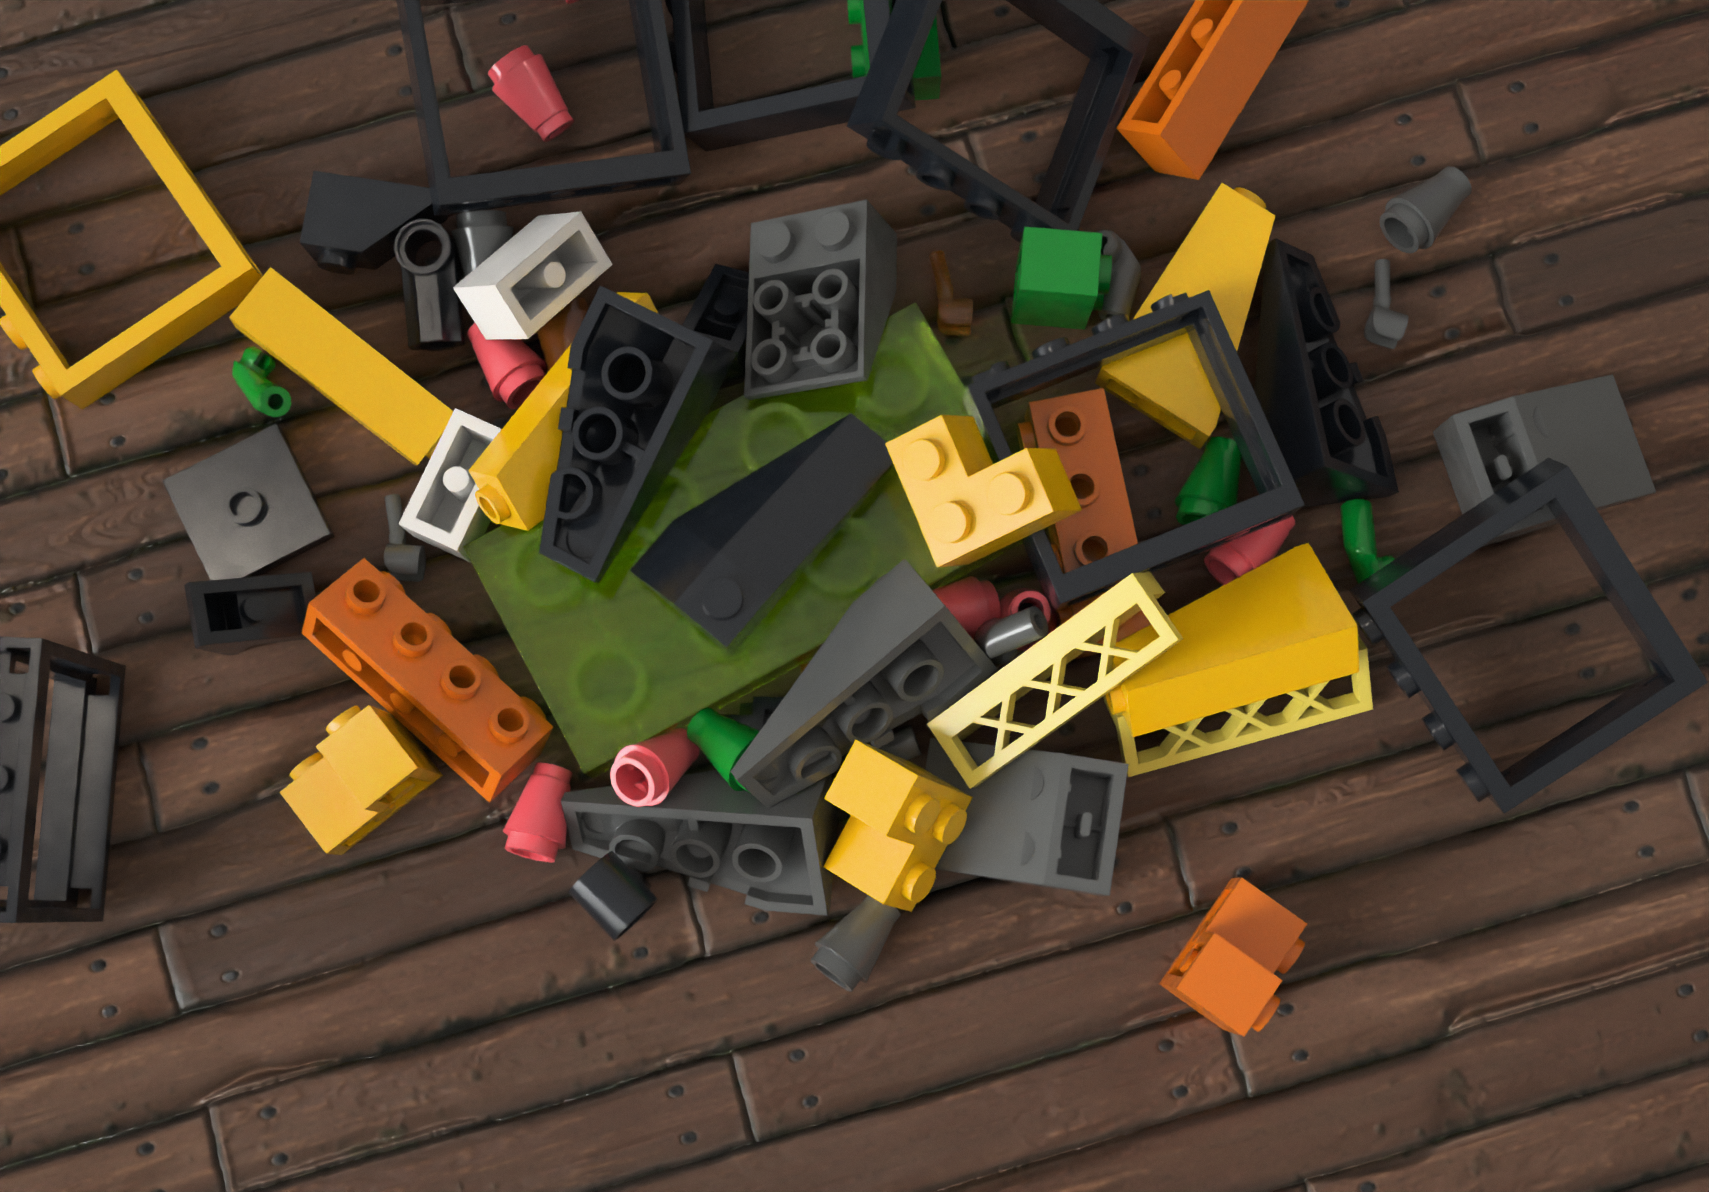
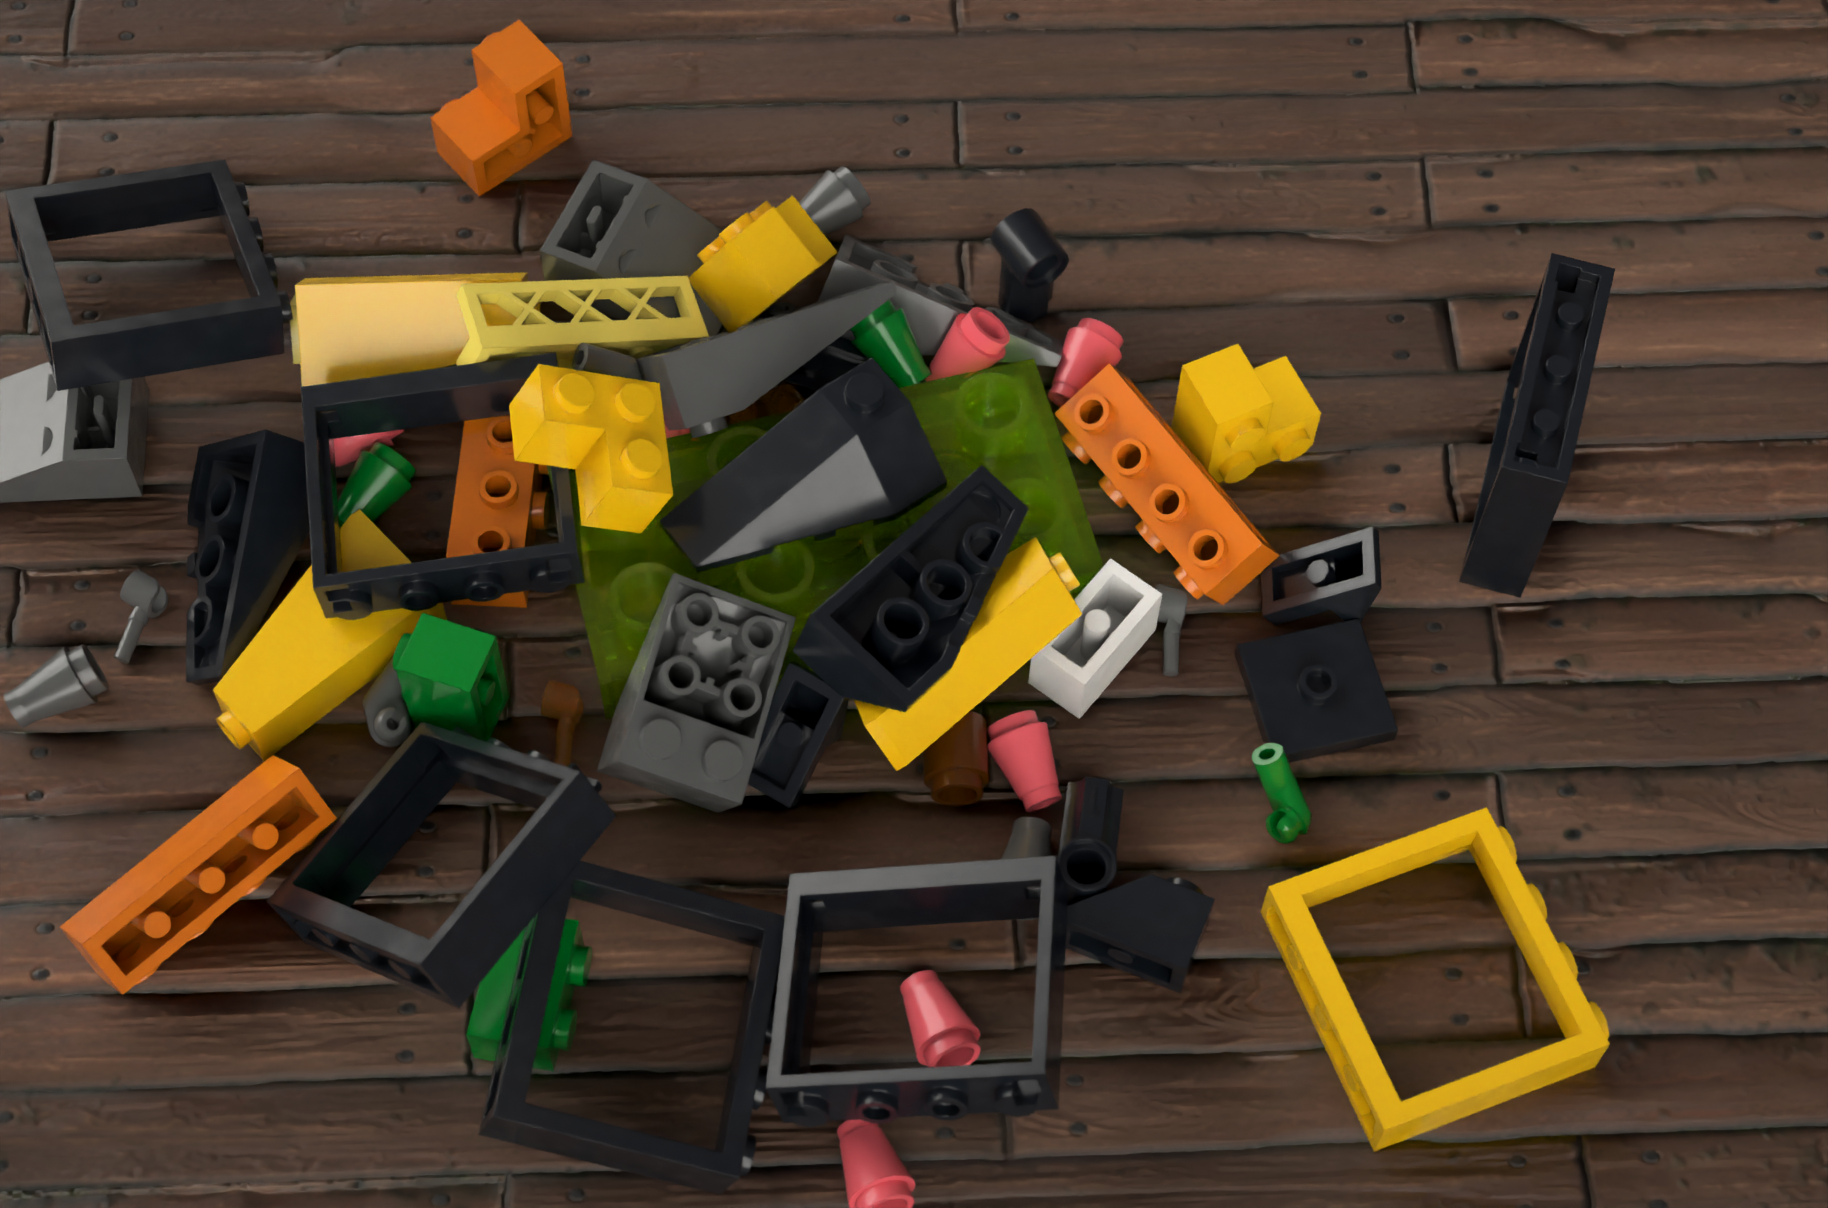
camera: 170 degrees left, 20 degrees down
yellow slope [229,267,453,466] -> none
white brick [453,211,613,340] -> none
green arm [1340,499,1395,584] -> none

